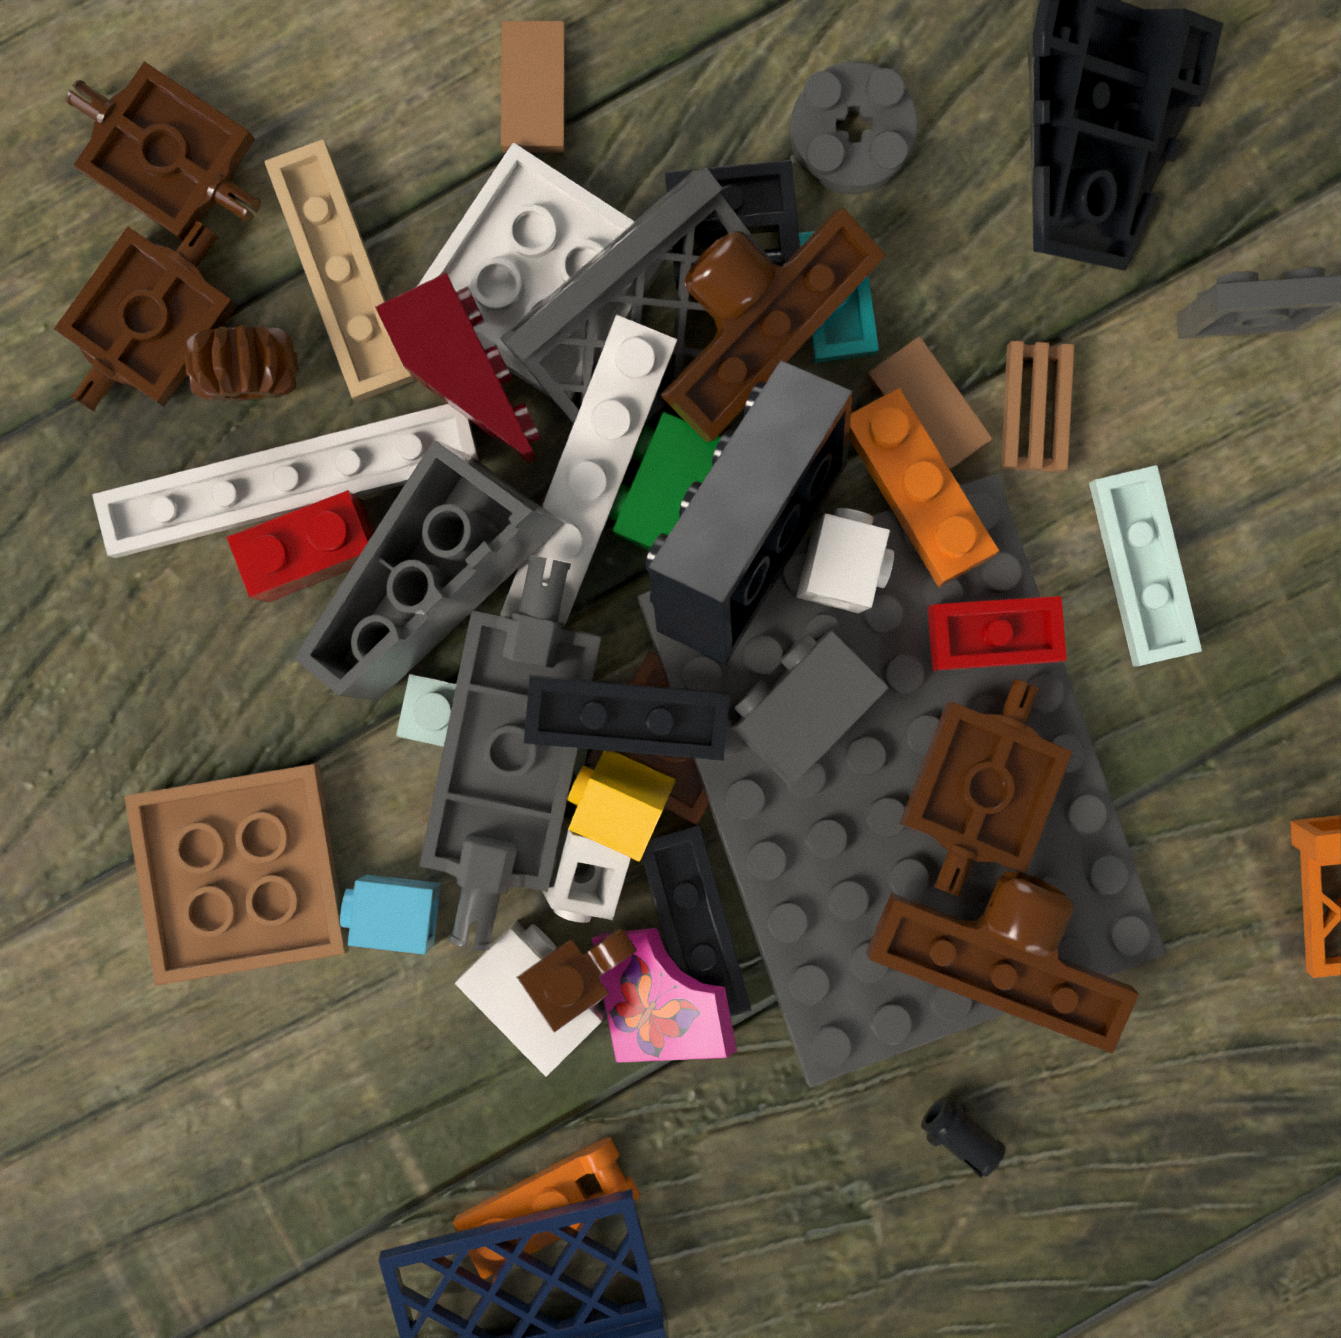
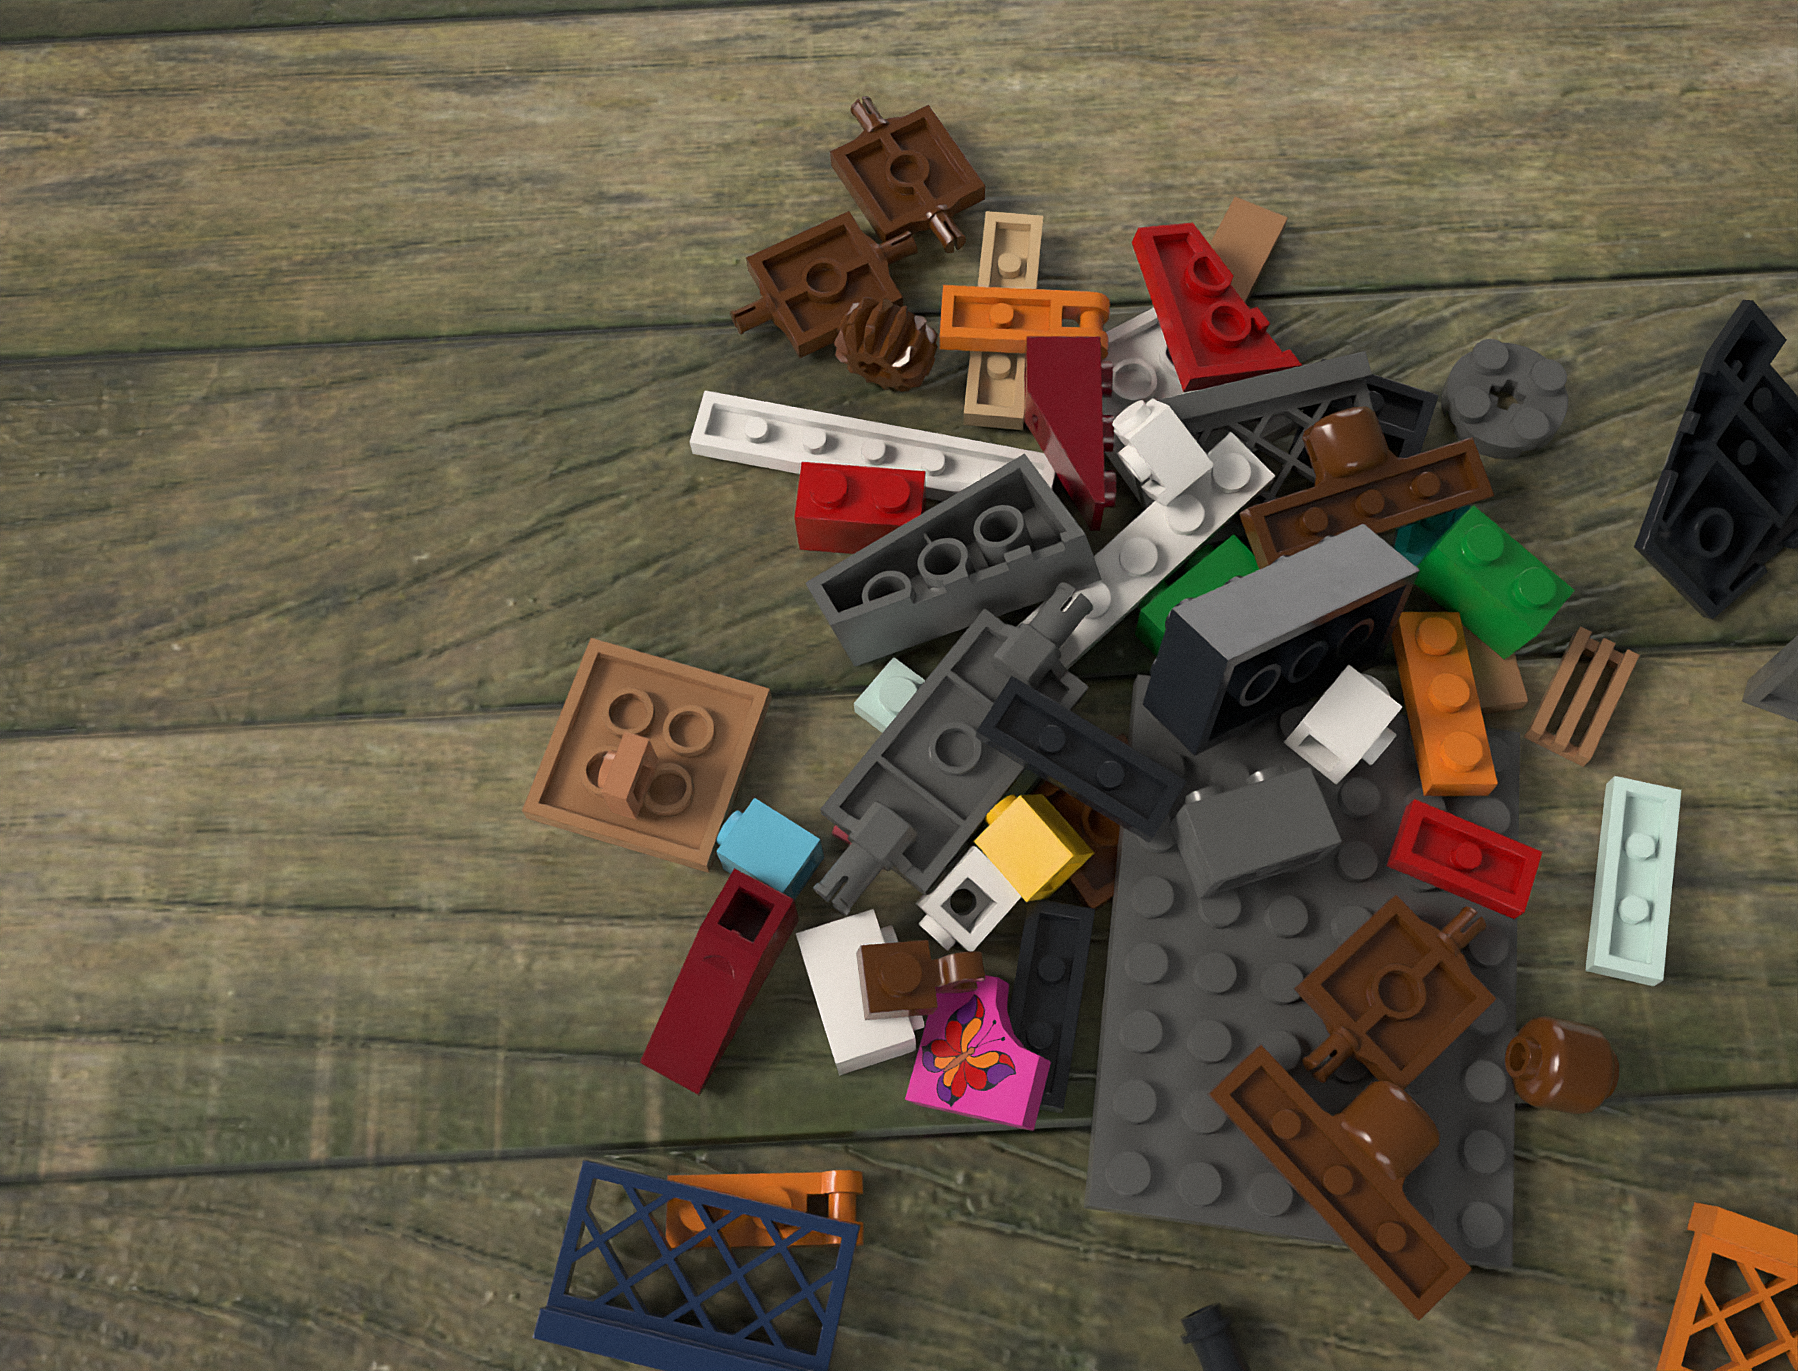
camera: 25 degrees right, 20 degrees down
none -> nougat plate [598,732,659,820]
none -> dark red slope [640,868,800,1096]
none -> orange plate [940,285,1110,361]
none -> white brick [1112,398,1214,507]
none -> red wing [1131,222,1302,392]
none -> green brick [1415,505,1575,660]
none -> reddish brown head [1505,1016,1619,1114]

